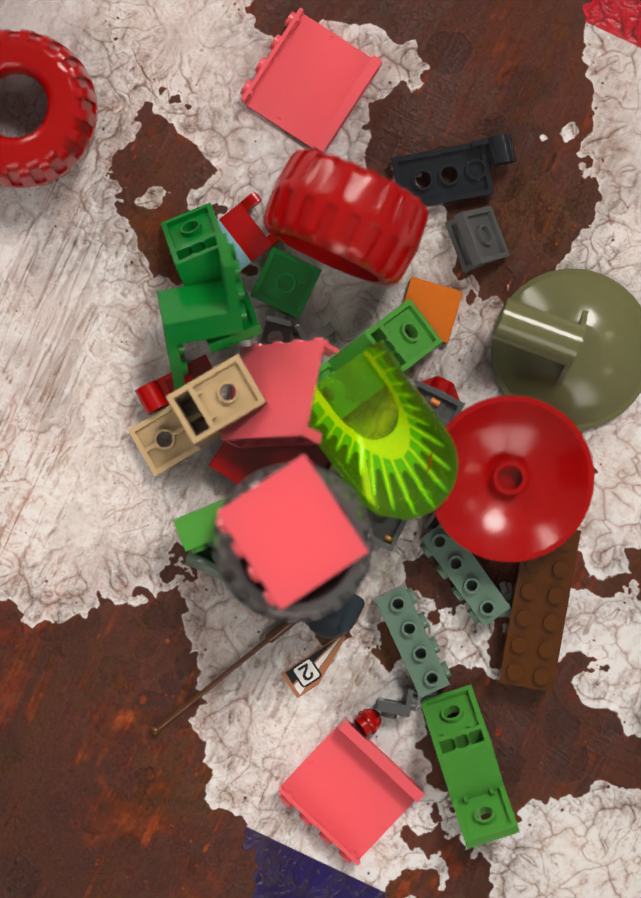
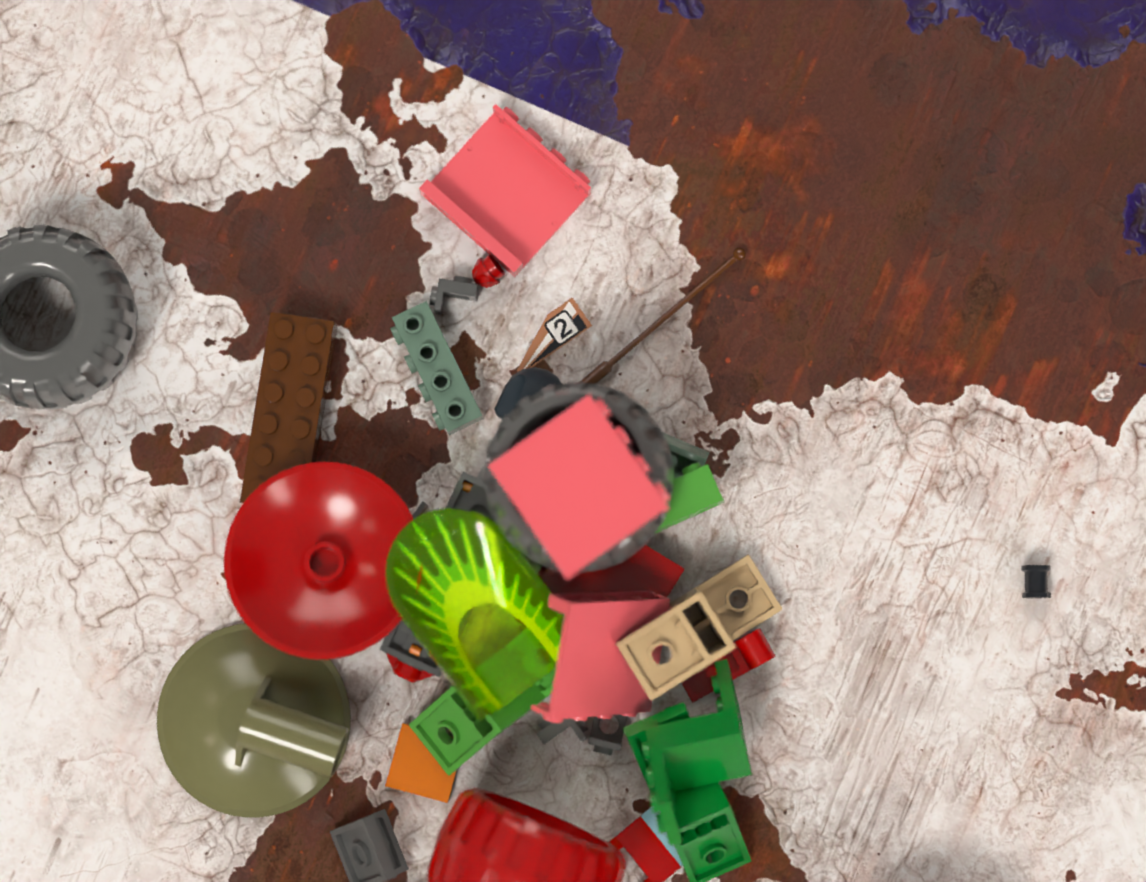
camera: 175 degrees left, 5 degrees down
green plate [250,247,322,319] -> none
sand green brick [419,523,511,627] -> none
bright green bracket [420,685,520,849] -> none

